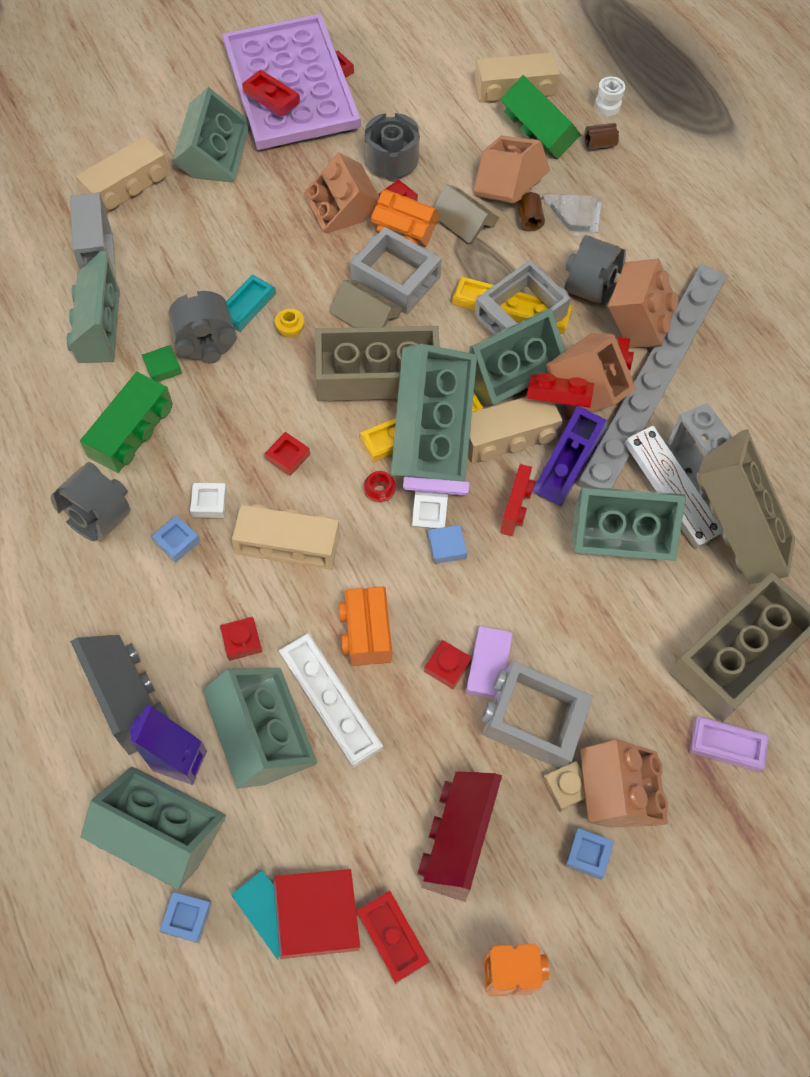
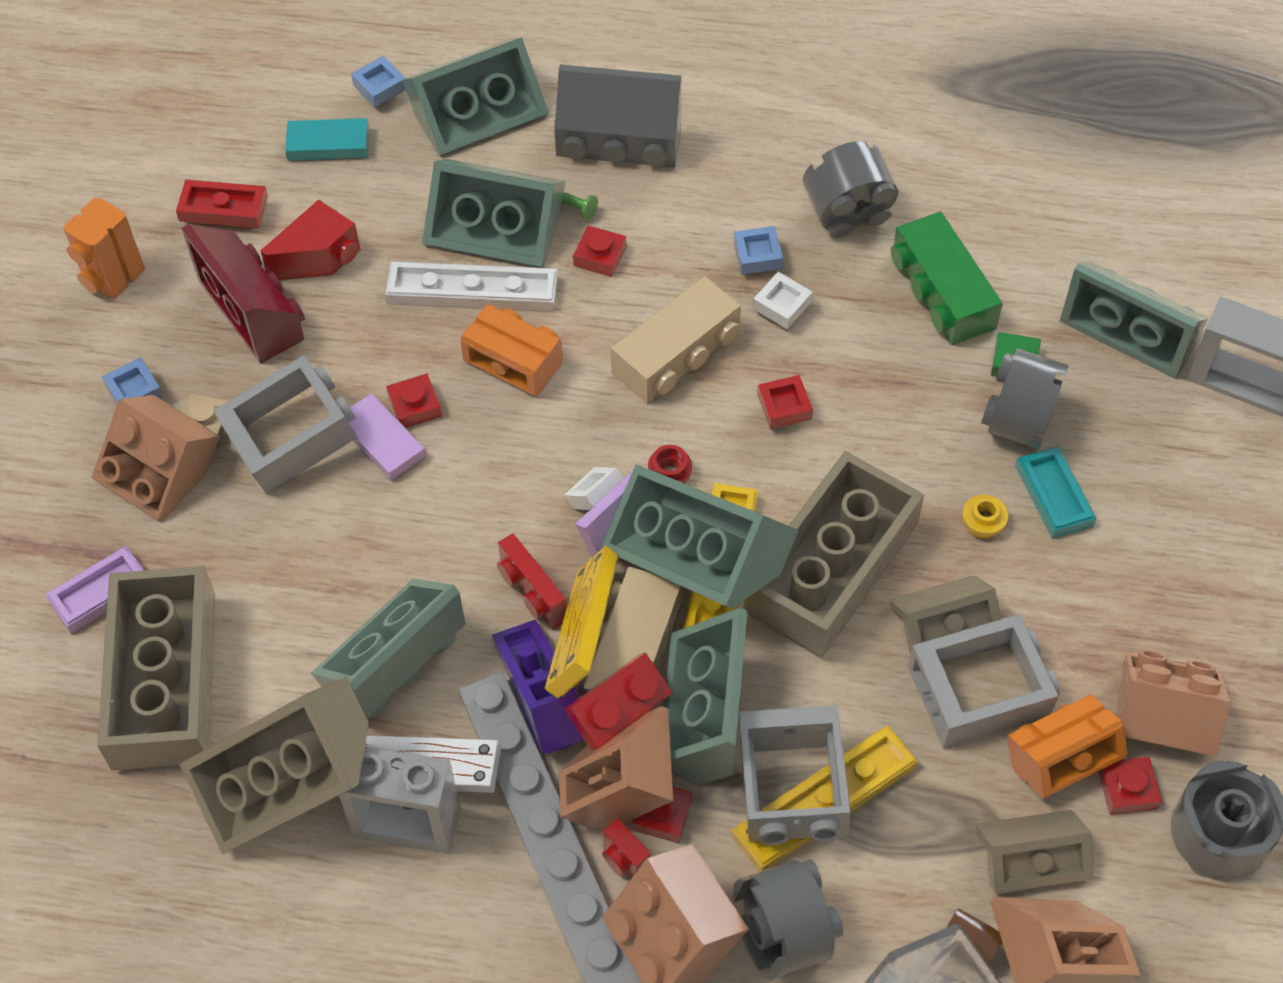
camera: 130 degrees right, 5 degrees down
dark purple slope [130,704,207,785] -> none
red tile [274,869,361,959] -> none
medium blue tile [428,525,467,564] -> none
none -> red slope [260,199,361,280]
none -> yellow tile [545,545,618,698]
none -> bright green pin [562,192,598,220]

